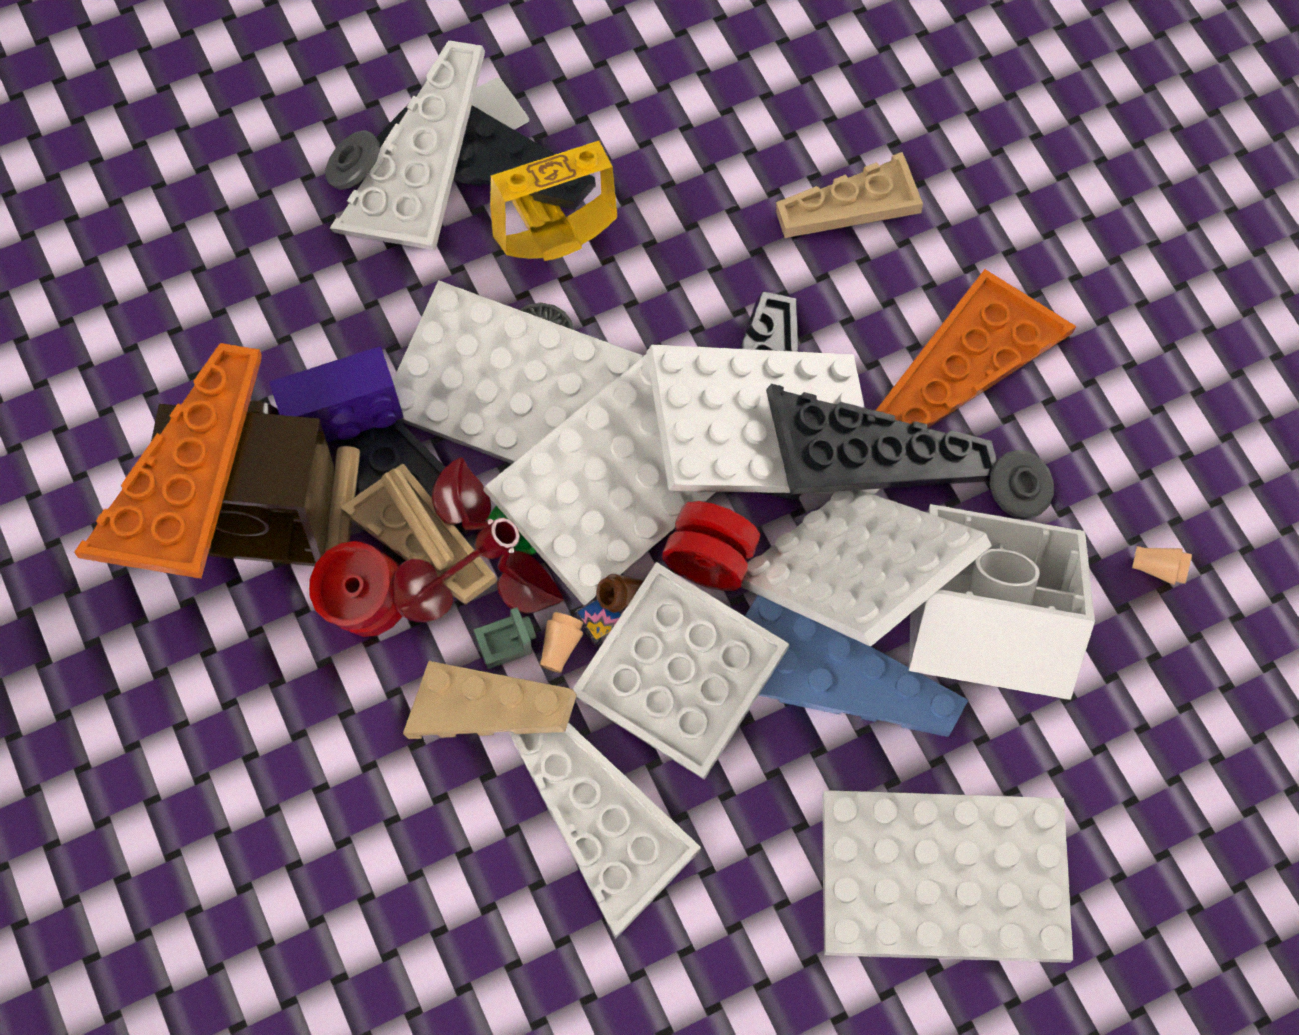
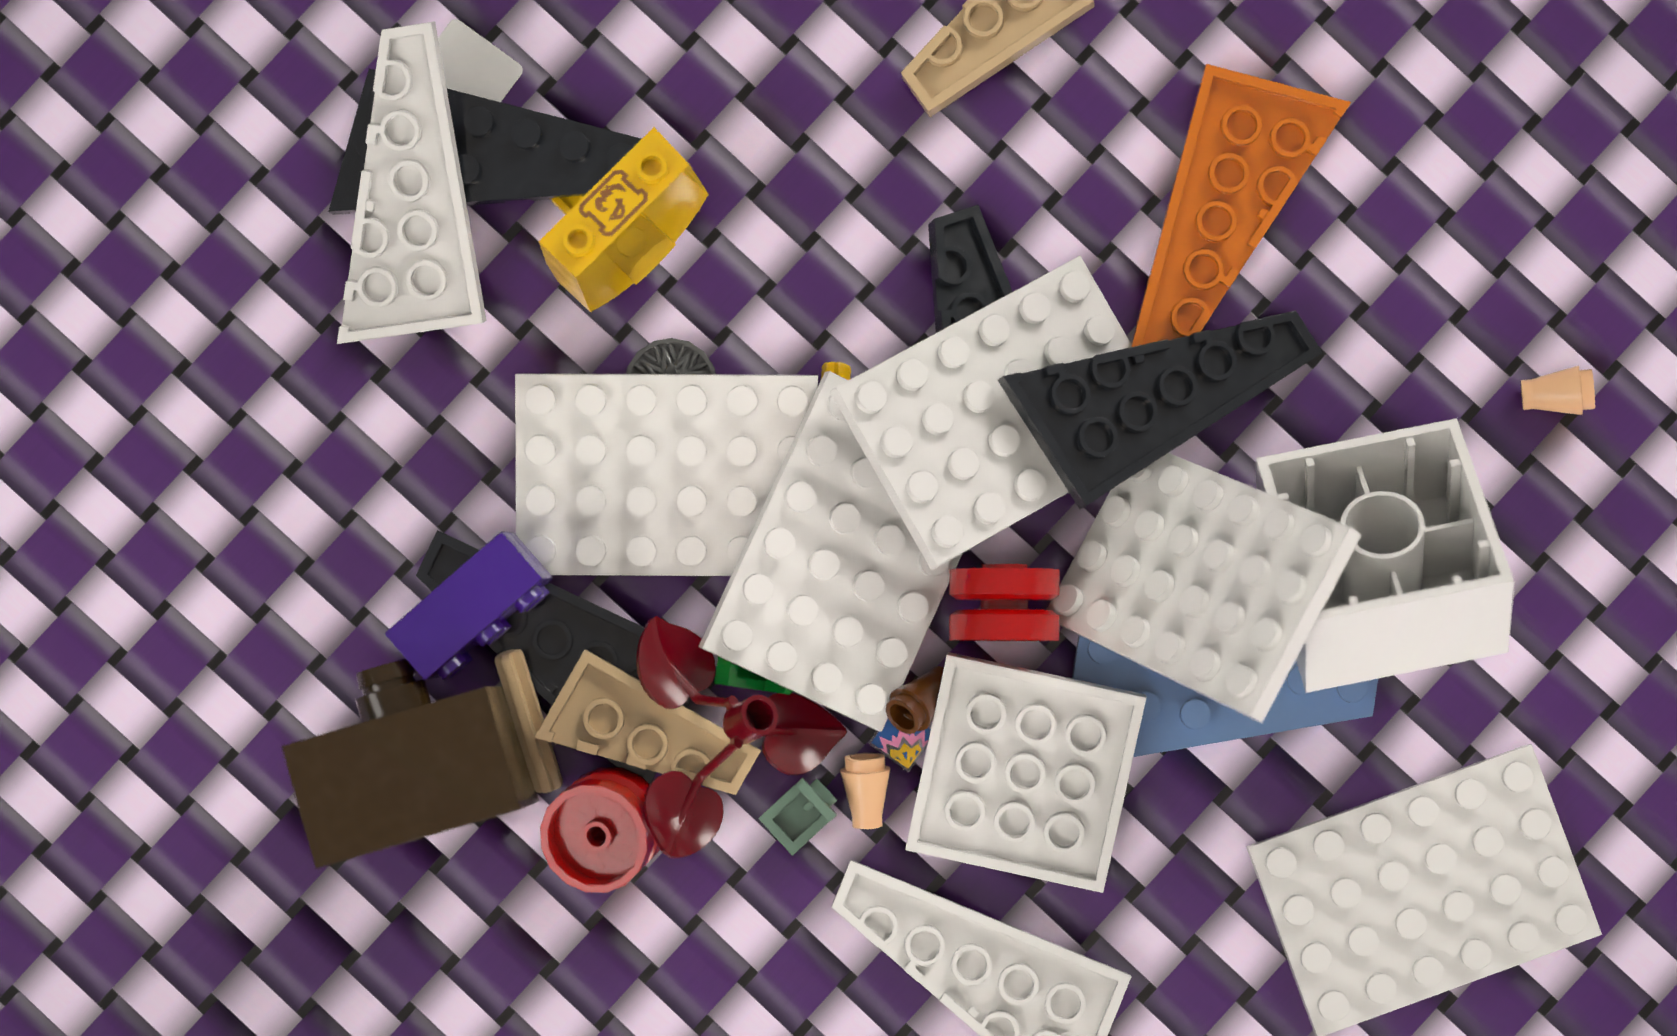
camera: 15 degrees left, 20 degrees up
orange wing [74,343,262,579] -> none
dark grey wheel [325,130,380,190] -> none
tan axle [382,469,455,570] -> none
tan wing [403,661,577,739] -> none
dark grey wheel [990,450,1054,519] -> none

